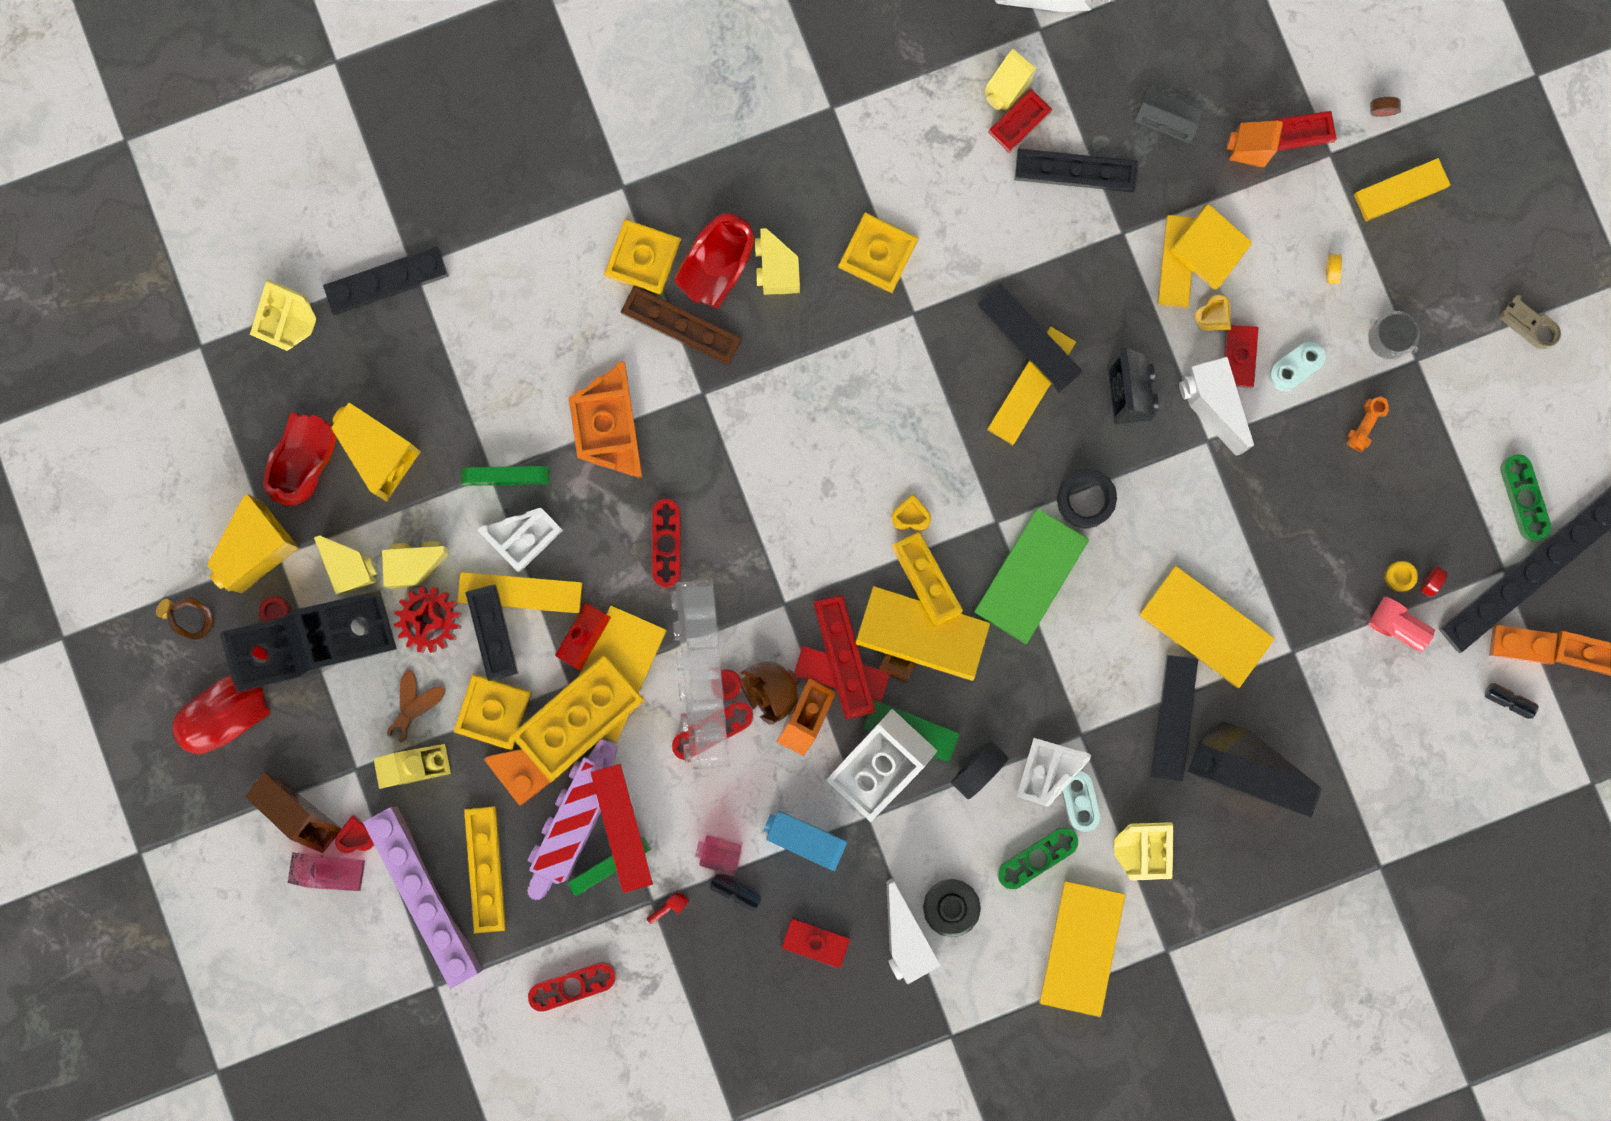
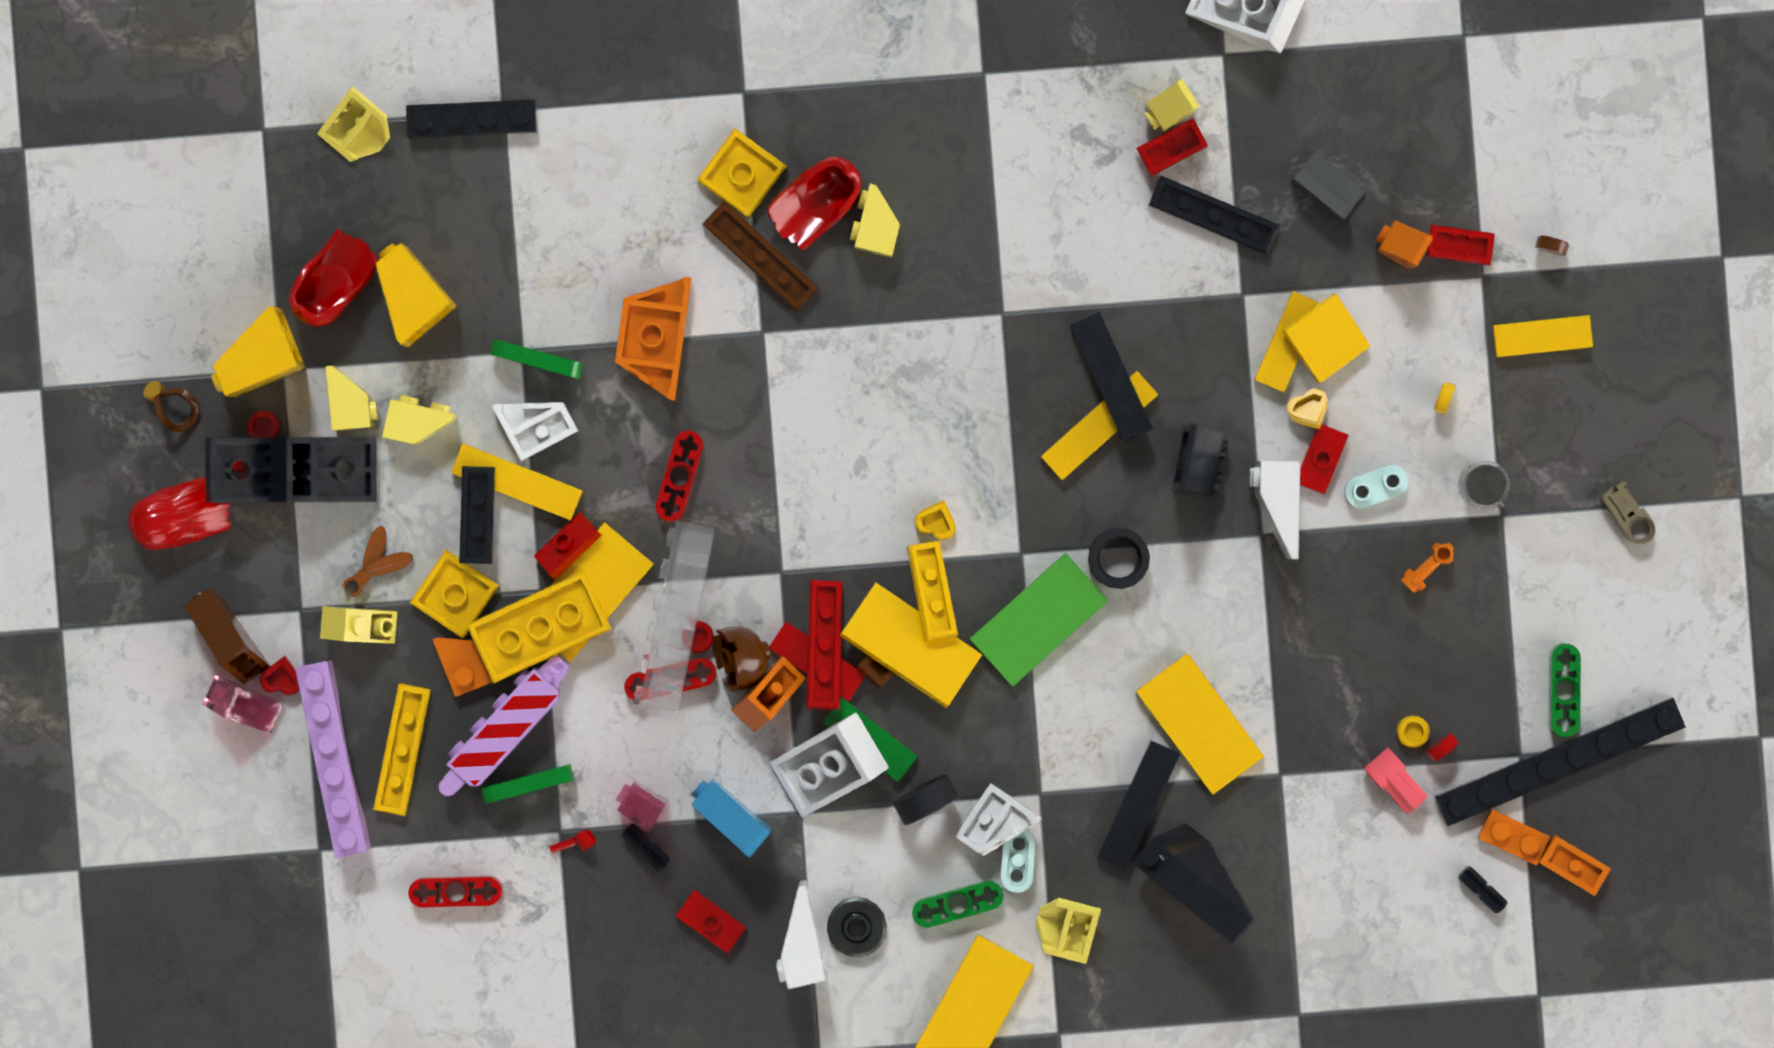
camera: 15 degrees right, 5 degrees up
red gear [394,587,462,653] -> none
red tile [590,763,653,893] -> none
yellow tile [838,212,919,293] -> none

